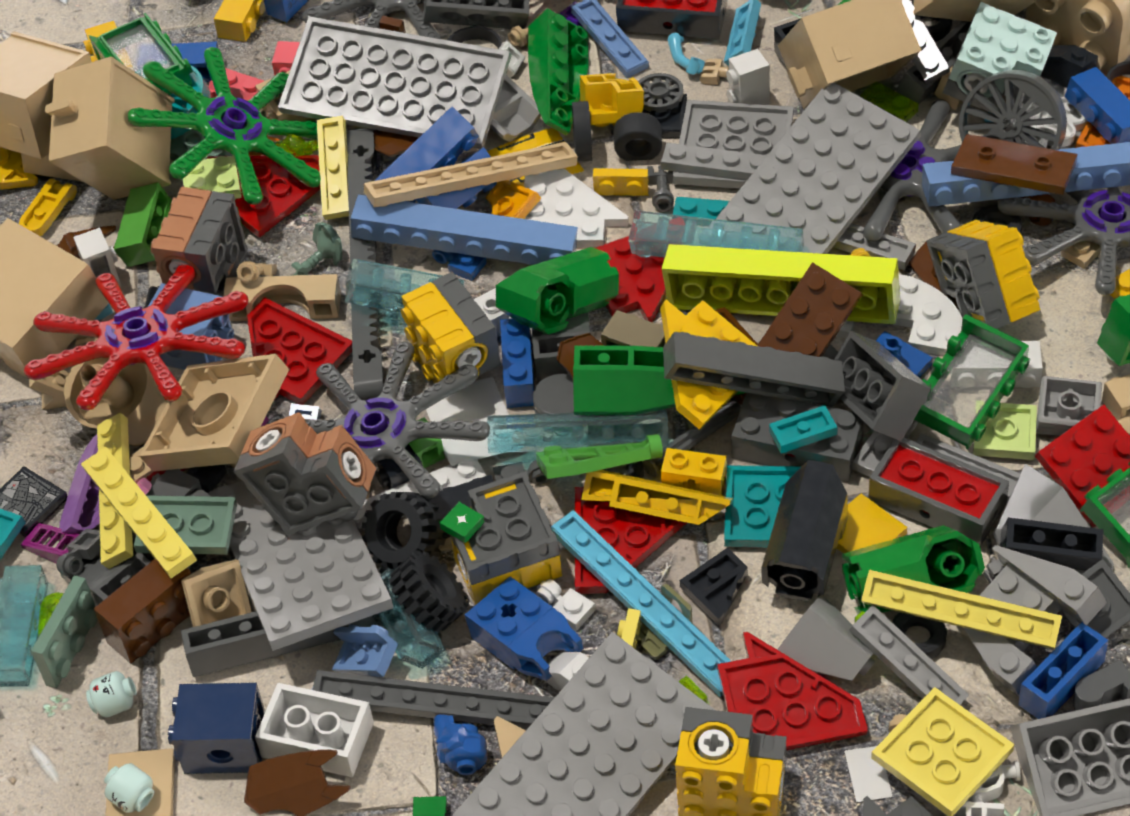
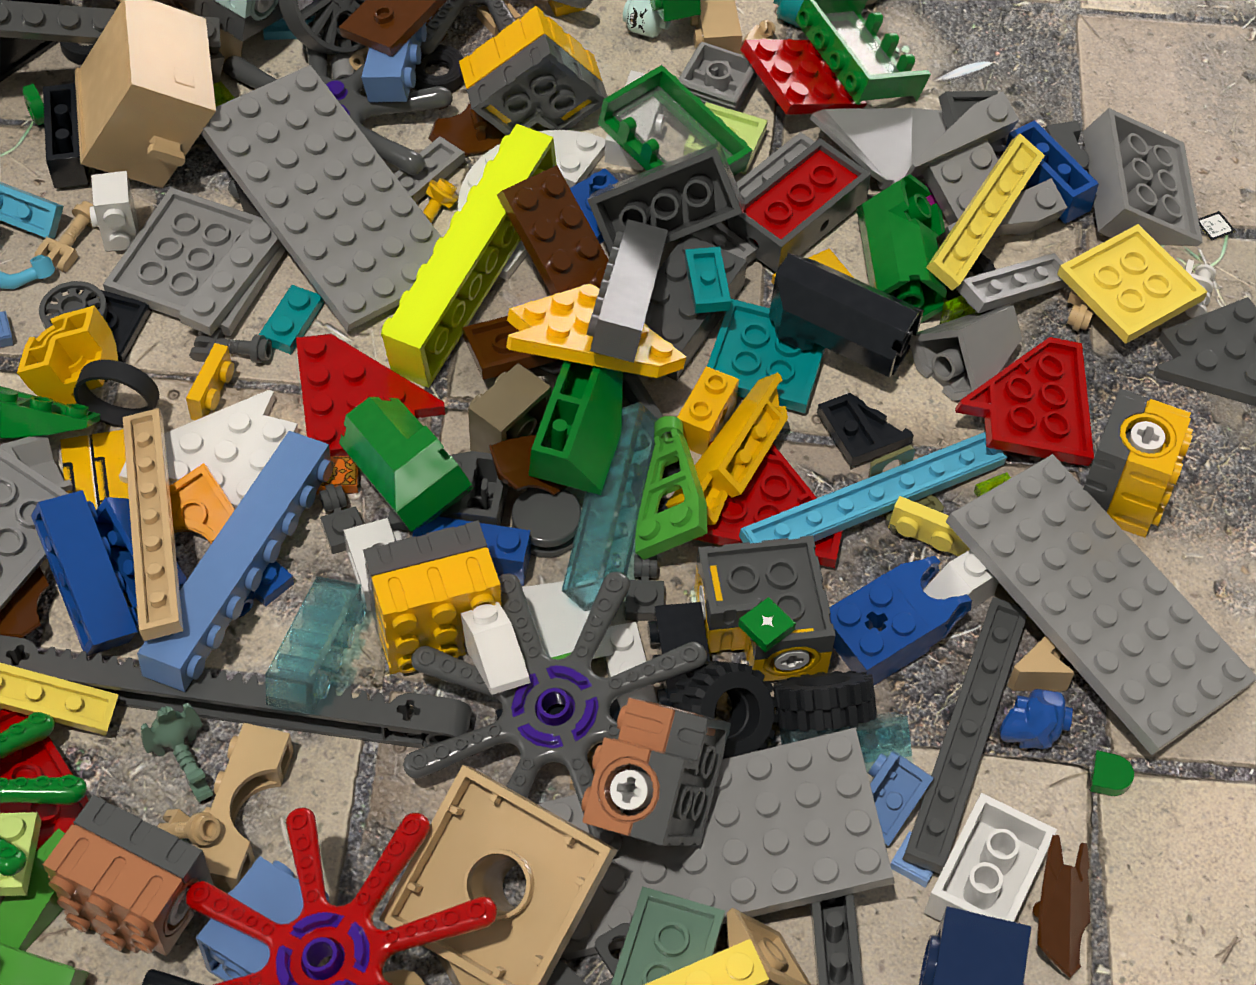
camera: 85 degrees left, 5 degrees up
red wing [247,297,353,405] -> none
white plate [536,579,596,631] -> none
black tyre [614,112,662,161] -> none
clear light blue brick [628,210,804,258] -> none
white sticker [844,746,893,802] -> none
black brick [1000,517,1104,571] -> none
none -> white slope [461,602,530,695]

